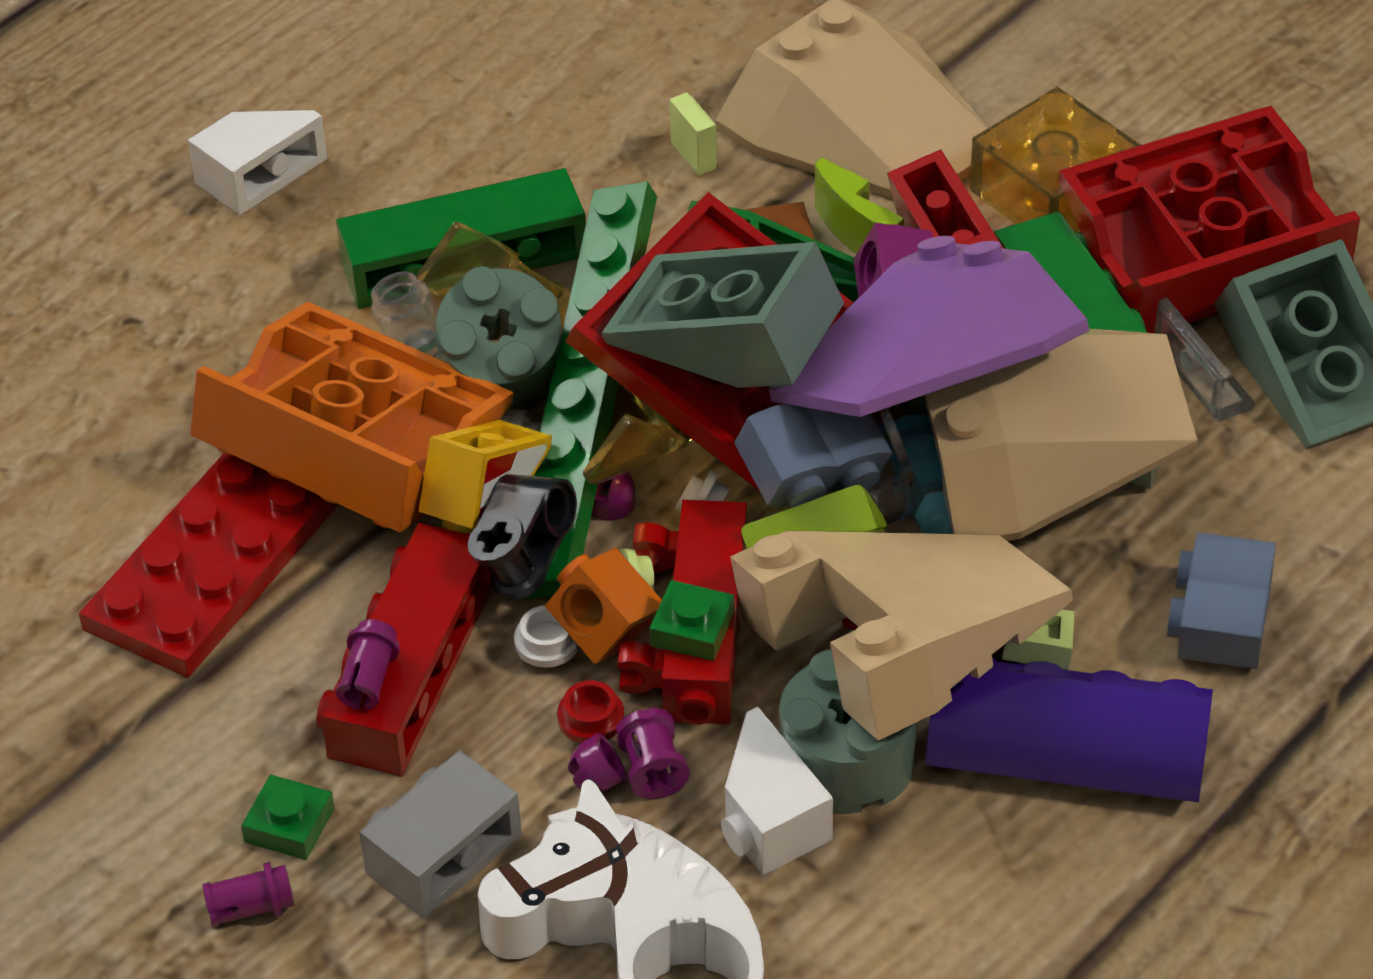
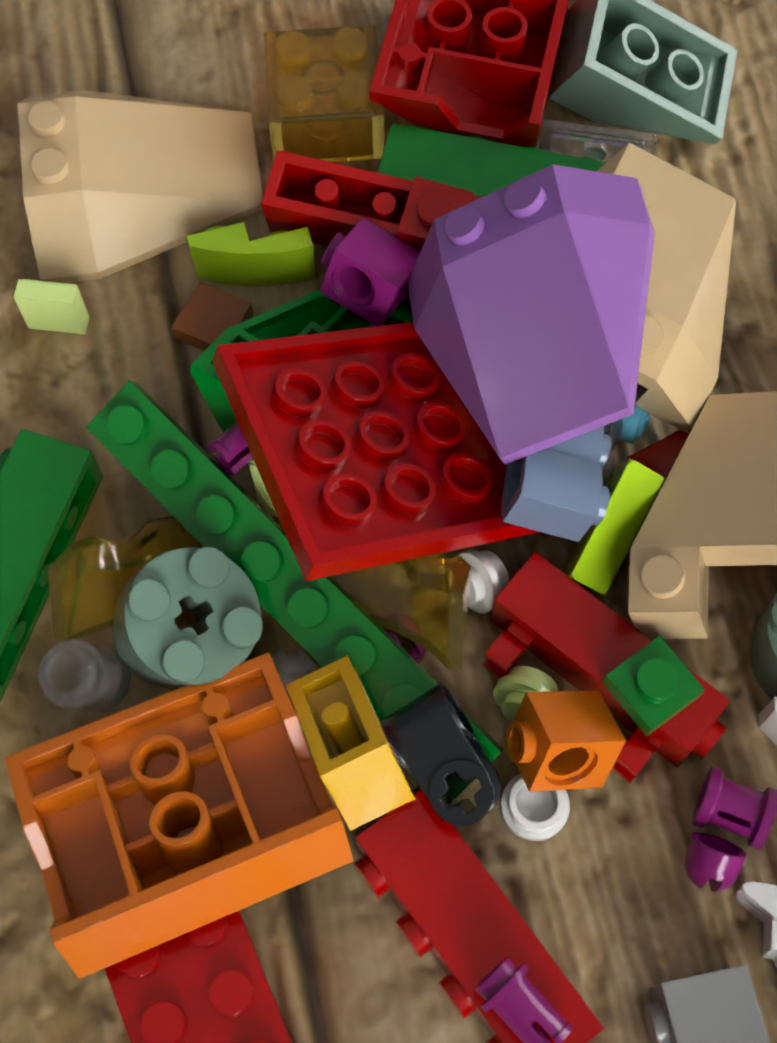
camera: 55 degrees left, 20 degrees up
red plate [557,680,625,743] -> none
sand green slope [601,242,844,388] -> none

